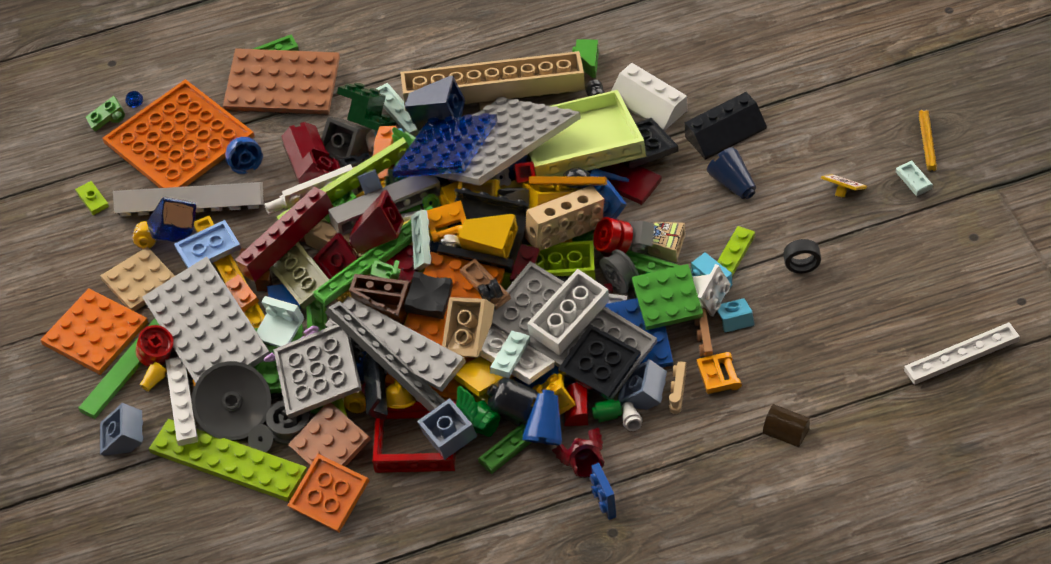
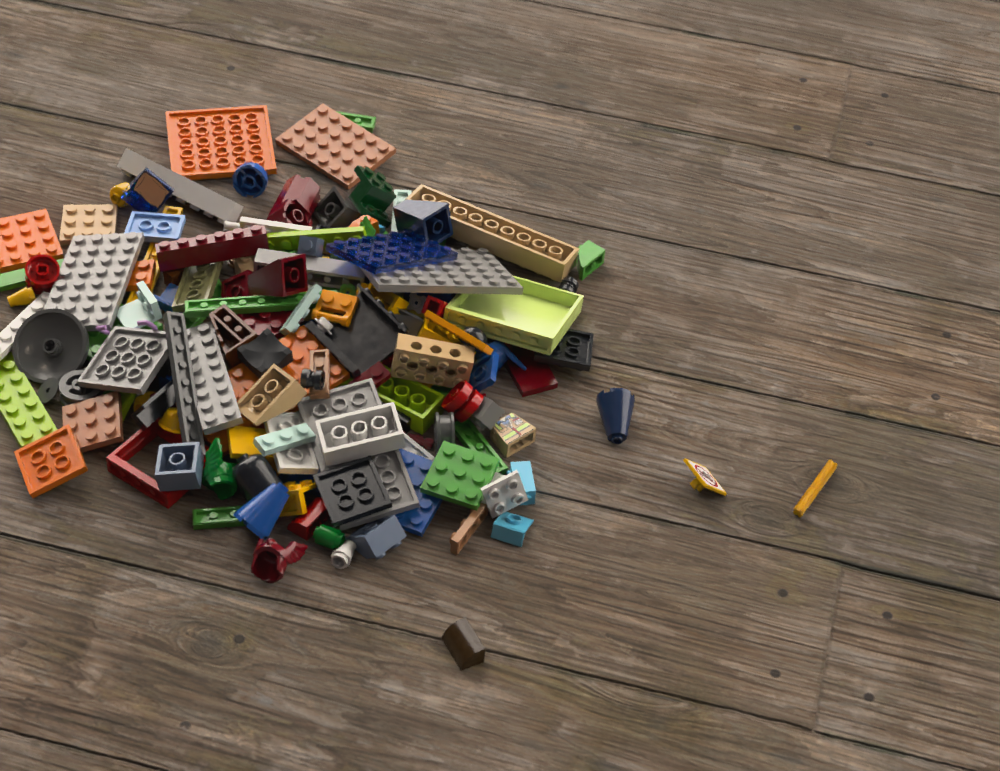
camera: 25 degrees right, 5 degrees down
lime plate [75,181,109,215] -> none
bright green plate [86,96,125,132] -> none
clear blue plate [125,91,143,107] -> none
bright green bracket [369,260,401,280] -> none
yellow slope [457,214,518,258] -> none
blue plate [590,463,616,520] -> none
white slope [611,63,687,131] -> none
tan plate [669,362,686,414] -> none
black slope [684,92,767,160] -> none
light orange plate [697,352,742,394] -> none
lime plate [717,226,755,277] -> none
black tyre [783,239,821,274] -> none
light aqua plate [896,161,933,196] -> none
white plate [904,323,1020,385] -> none

